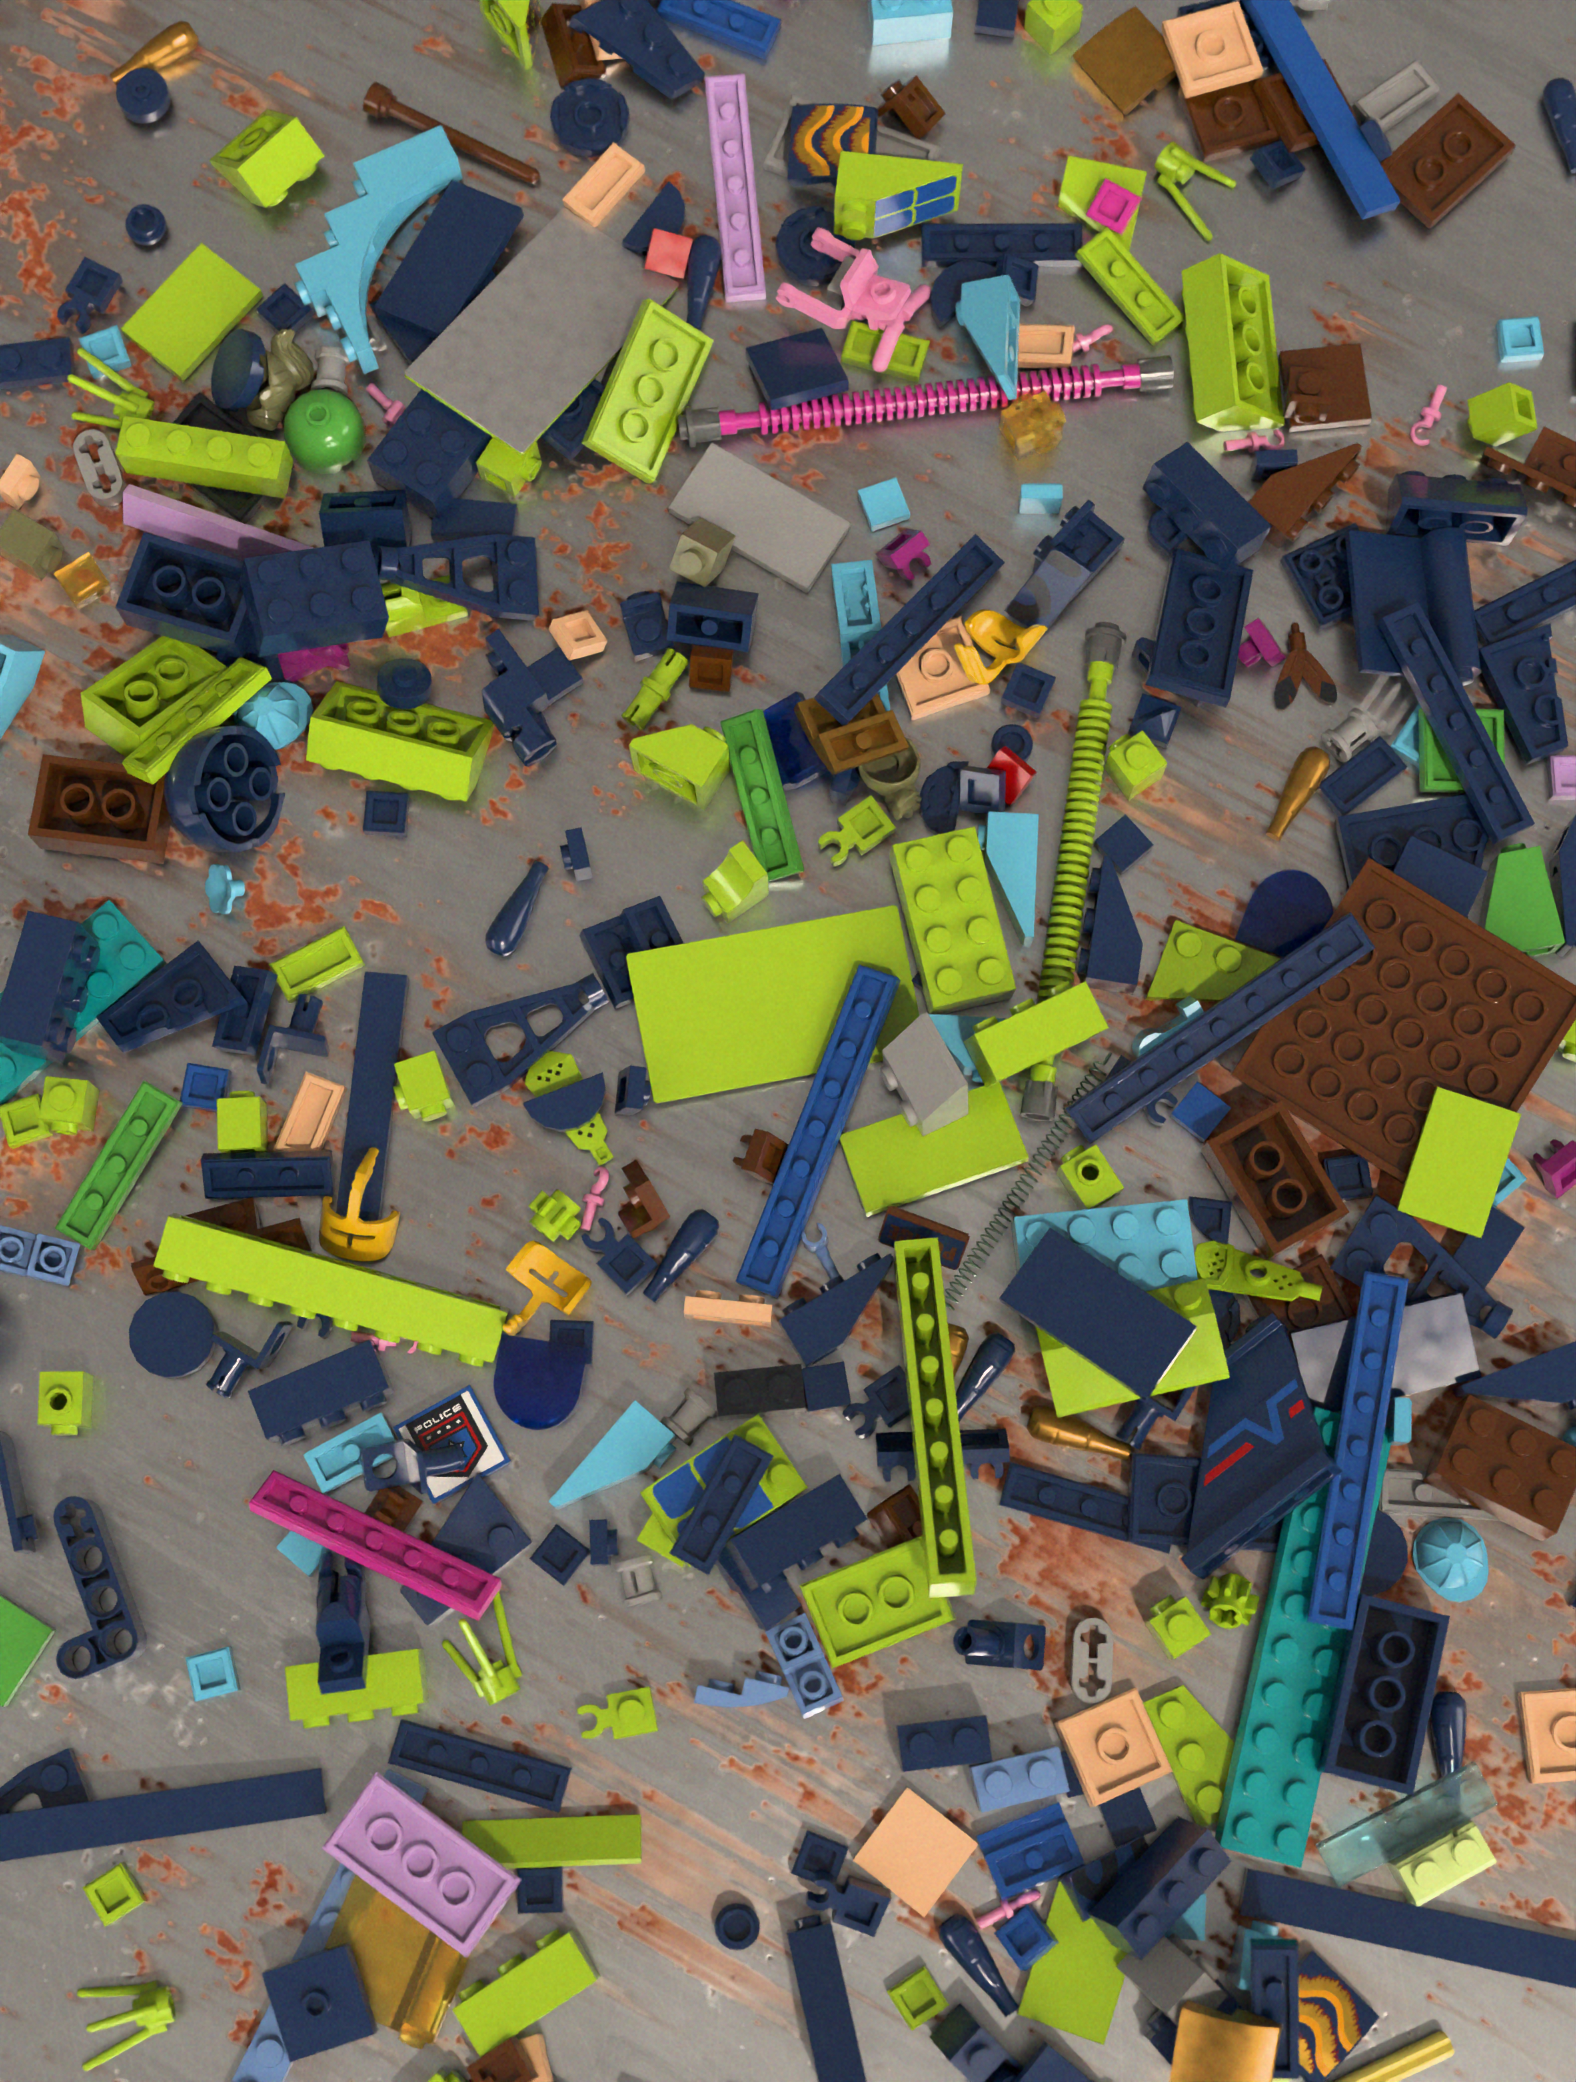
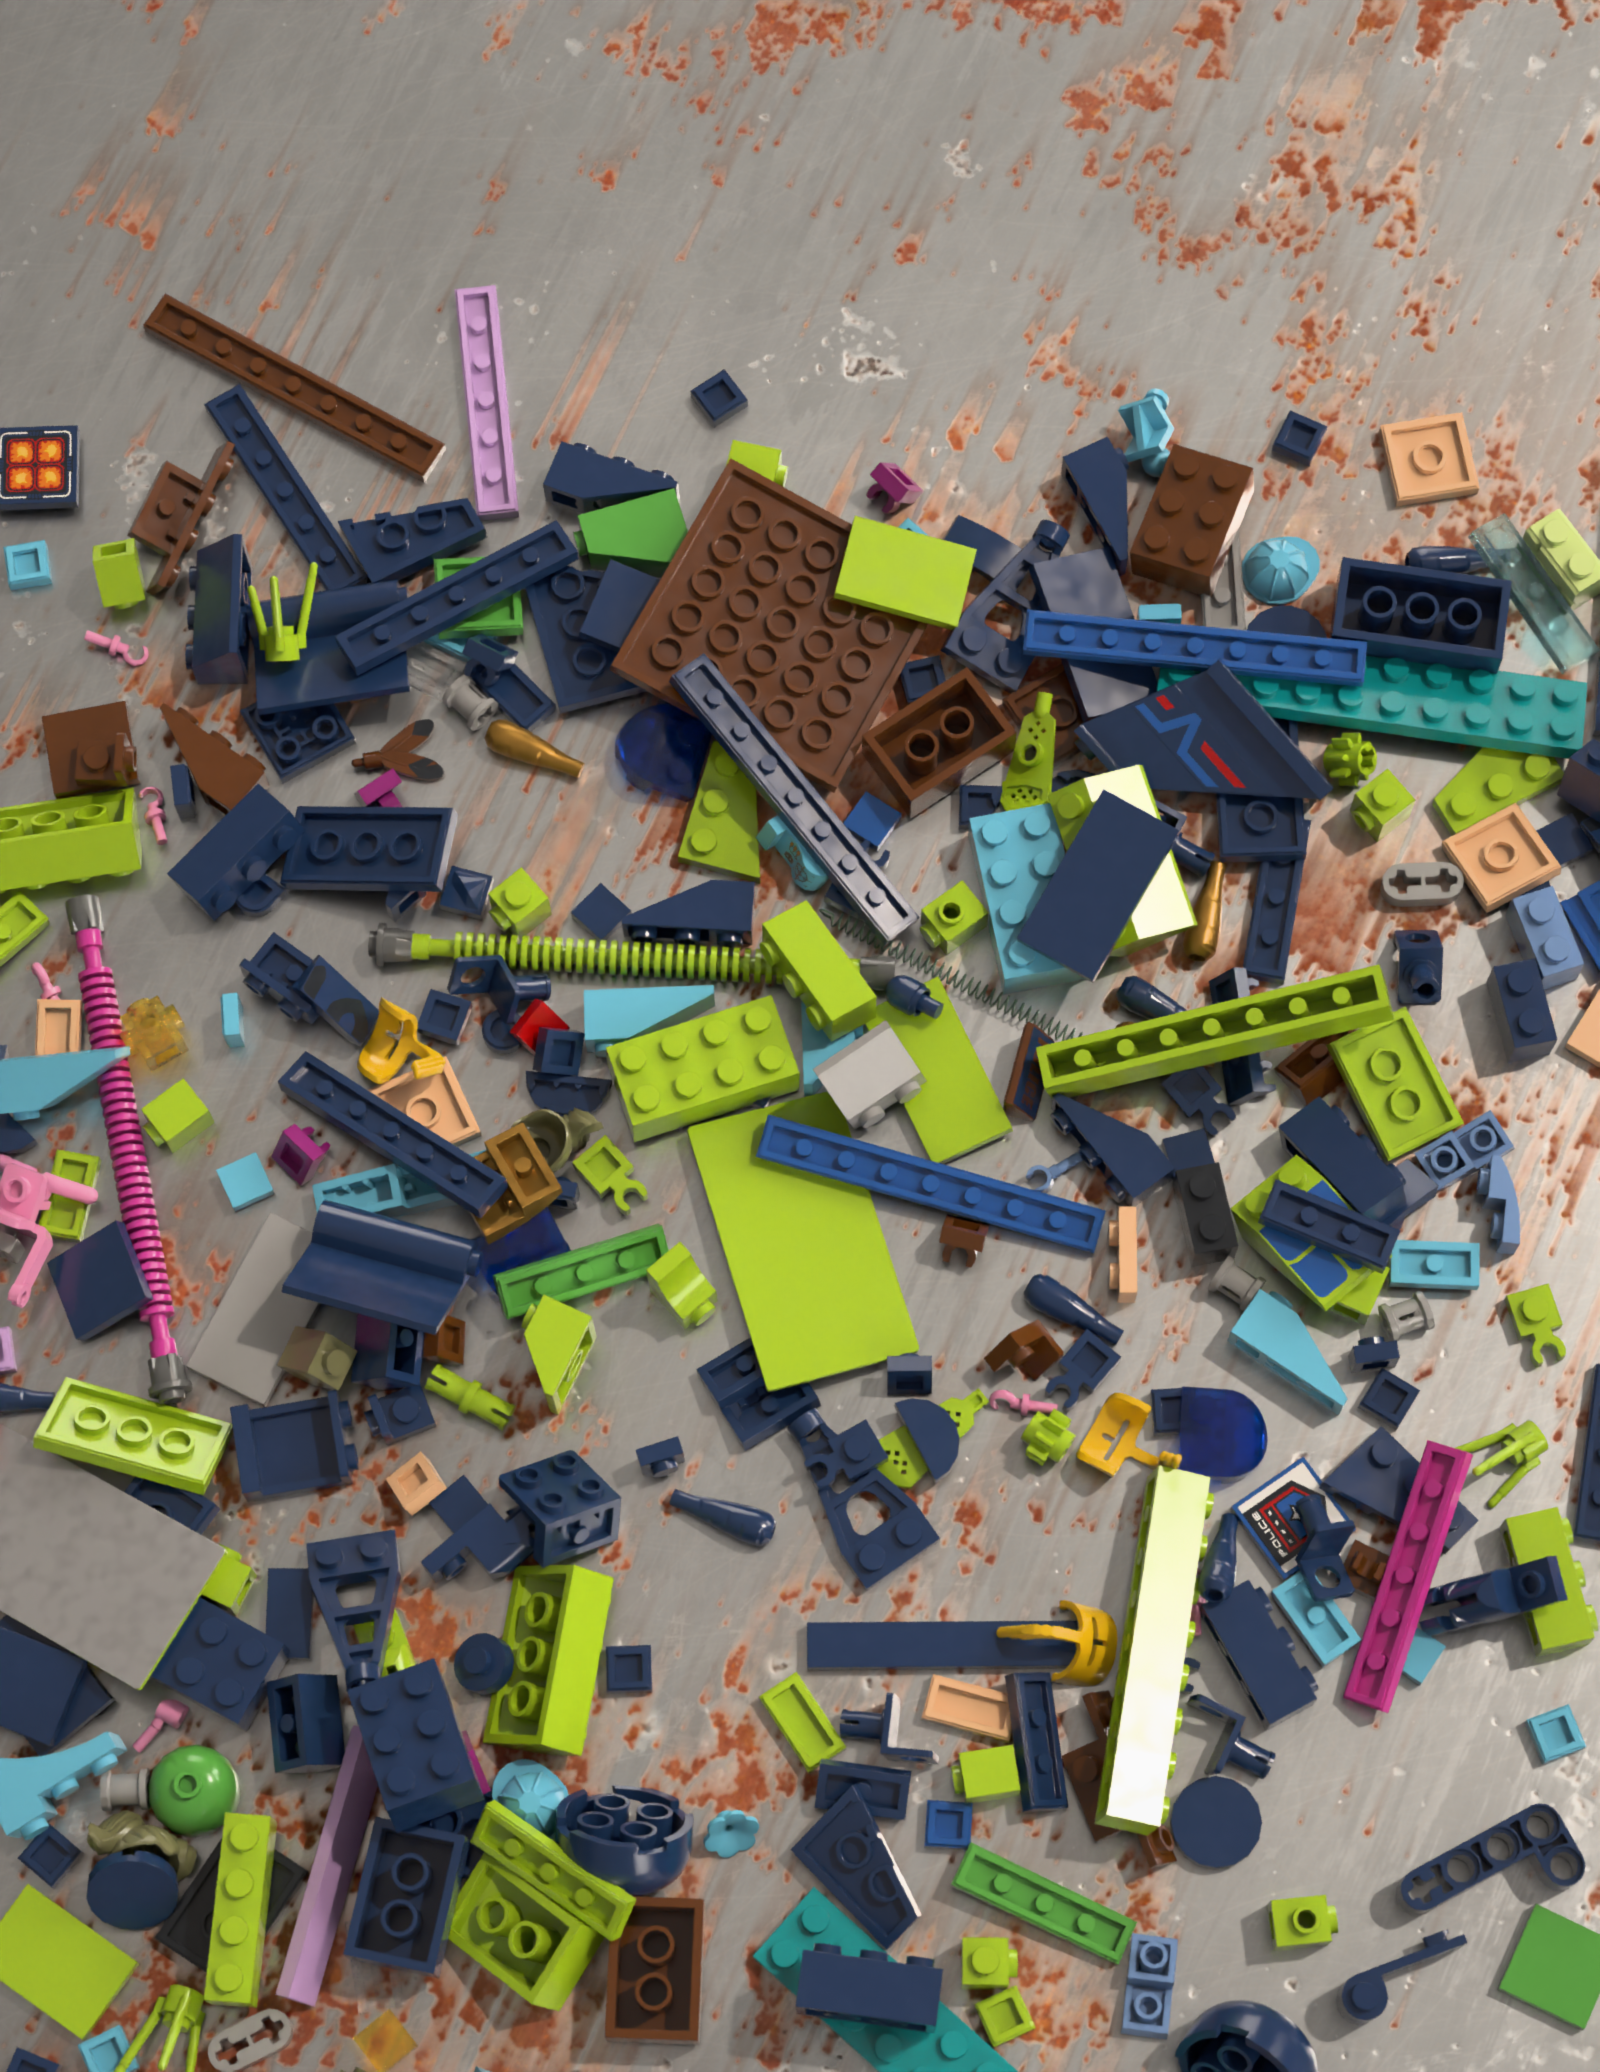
camera: 95 degrees left, 5 degrees down
lime brick [393,1050,455,1121] -> none
none -> lime brick [141,1078,215,1153]
none -> dark blue panel [230,1390,359,1502]
none -> lime plant [247,562,318,661]
none -> dark blue door [282,1200,483,1335]
none -> dark blue bracket [447,955,551,1024]
none -> dark blue tile [462,634,519,686]
none -> dark blue bracket [499,1450,621,1568]
none -> dark blue plate [804,1419,888,1491]
none -> dark blue cylinder [885,975,944,1019]
none -> dark blue piece [1198,1513,1239,1603]
none -> medium azure plate [1389,1240,1479,1290]

